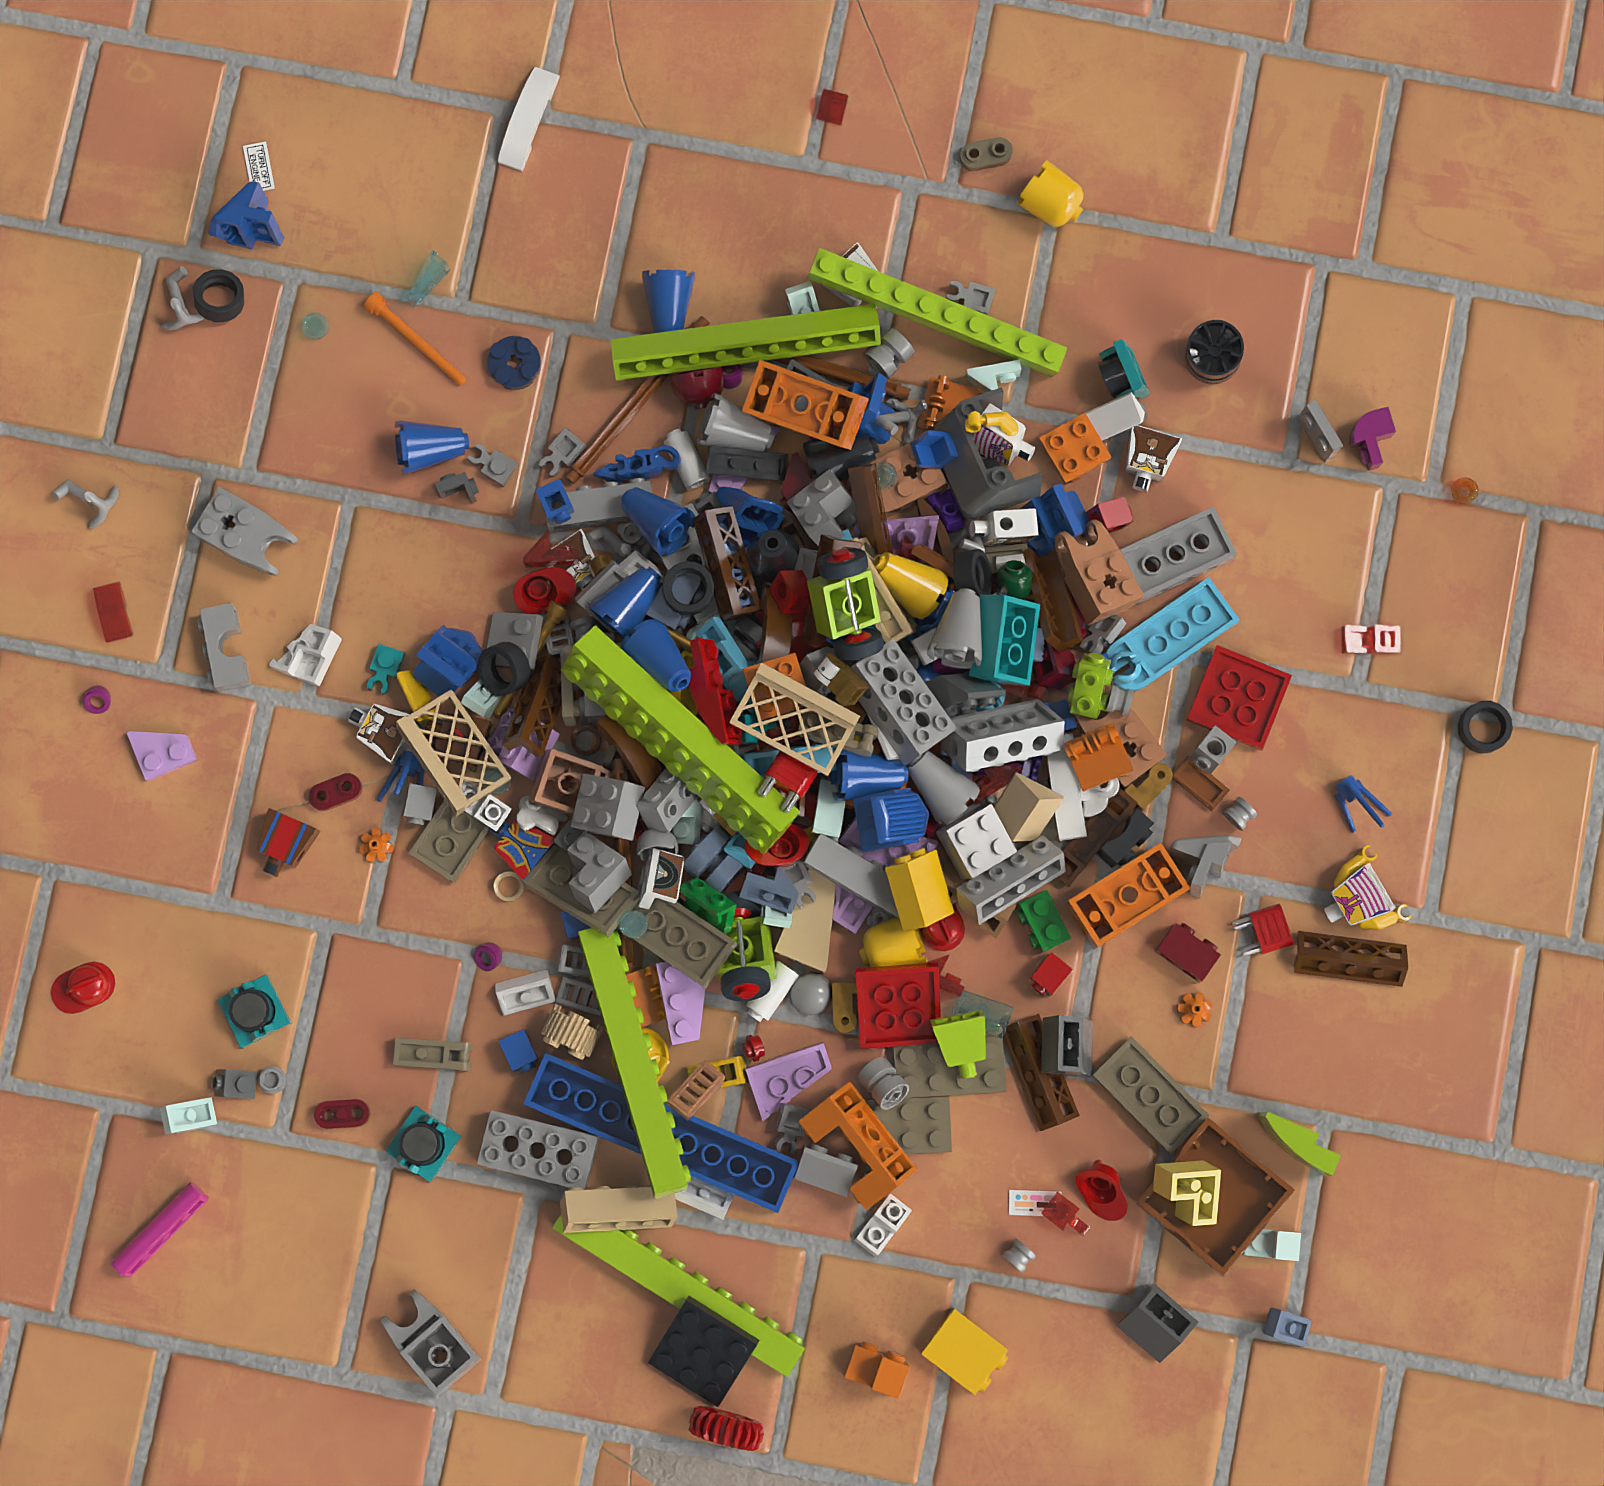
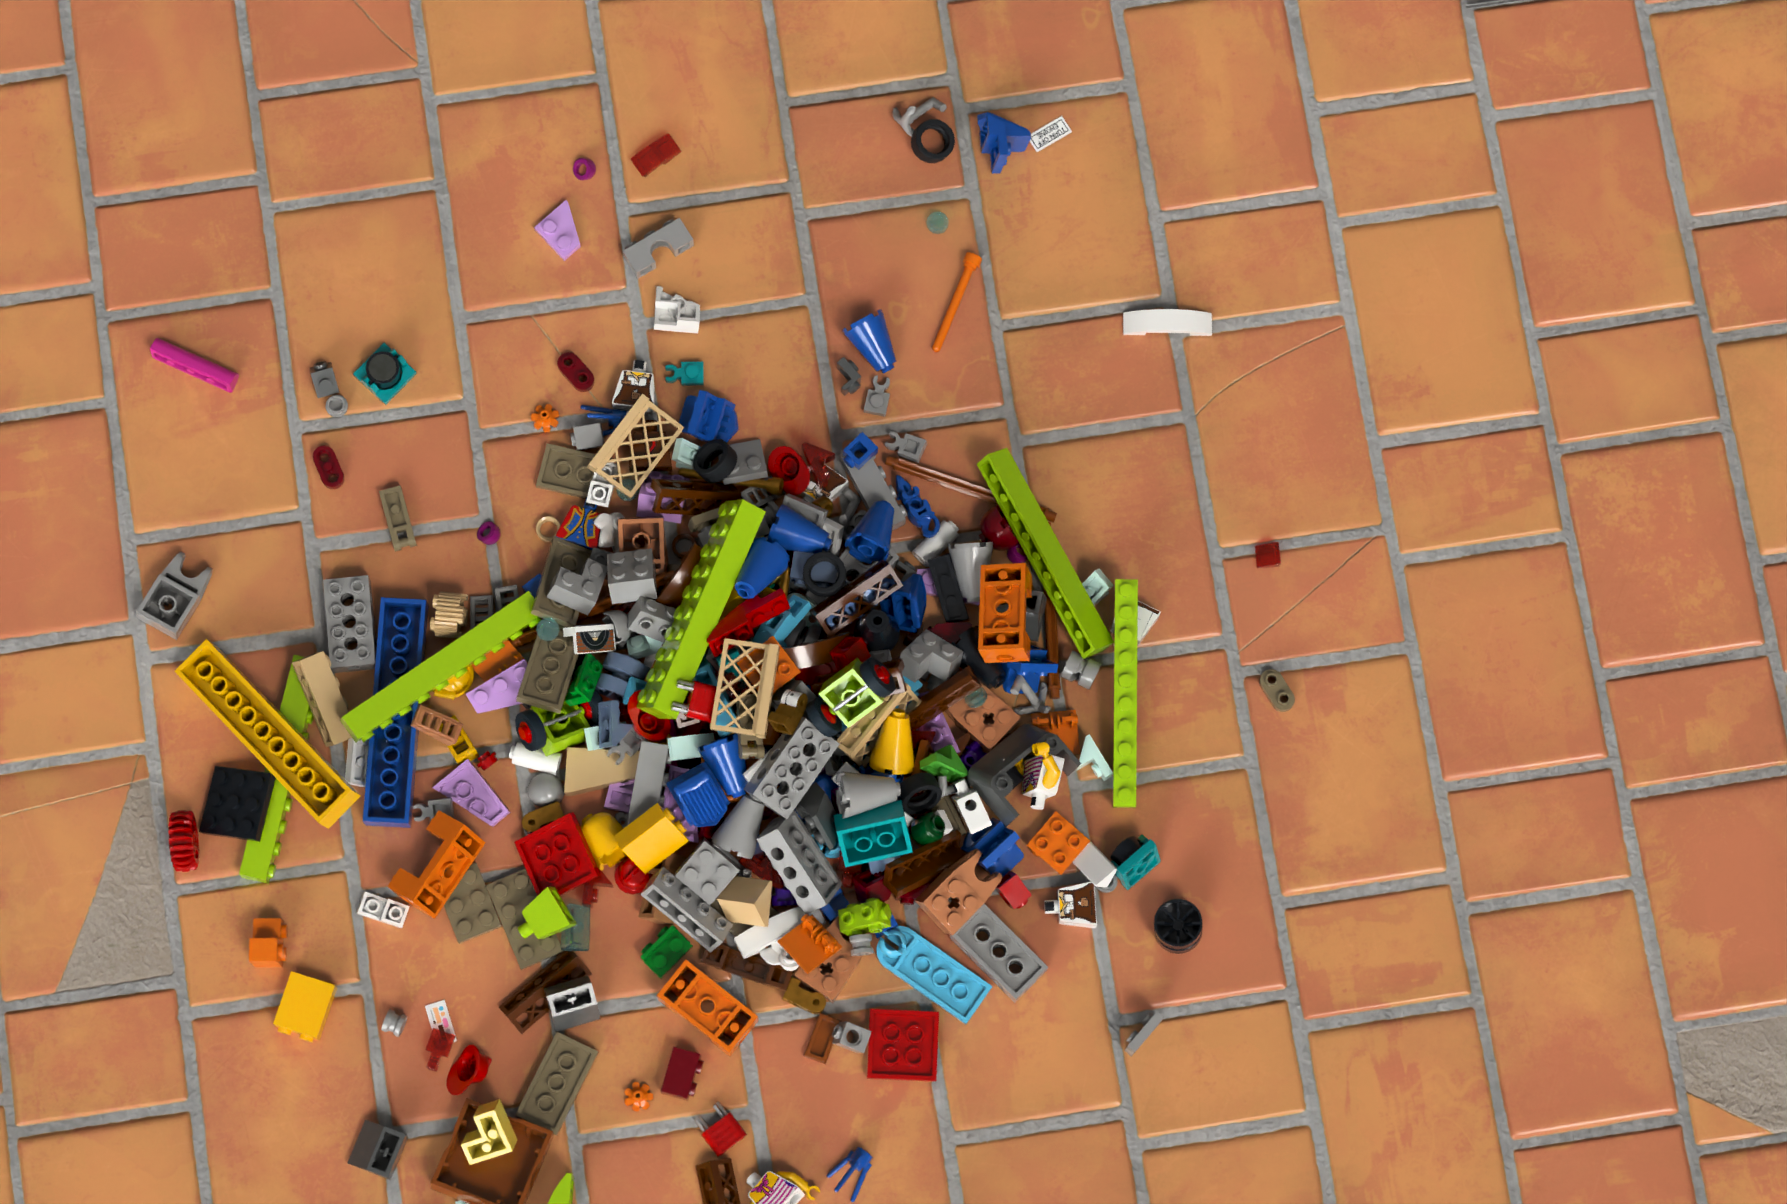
camera: 65 degrees right, 5 degrees down
light grey piece [51,480,119,529] -> none
red piece [51,962,116,1014] -> none
light aqua slope [160,1097,217,1135] -> none
light grey brick [191,487,299,576] -> none
torso [257,808,320,877] -> none
piece [385,1106,462,1182] -> none
yellow slope [396,670,436,725] -> none
clear light blue slope [408,250,450,307] -> none
dark blue plate [488,336,542,390] -> none
white slope [495,970,556,1016] -> none
blue brick [499,1029,540,1074] -> none
blue cone [642,270,695,333] -> none
light grey slope [794,1144,858,1197] -> none
light grey wheel [858,1057,909,1110] -> none
blue panel [910,430,958,469] -> none
light grey plate [946,281,996,315] -> none
yellow cylinder [1016,160,1083,227] -> none
red brick [1029,952,1073,996] -> none
light grey plate [1080,614,1127,654] -> none
black brick [1096,809,1154,868] -> none
light grey piece [1170,835,1242,899] -> none
light grey wheel [1223,797,1257,831] -> none
clear red slope [1341,625,1400,654] -> none
magenta brick [1349,406,1396,471] -> none
clear orange plate [1451,477,1479,504] -> none
none -> yellow brick [174,639,360,829]
none -> bright green slope [920,744,968,783]

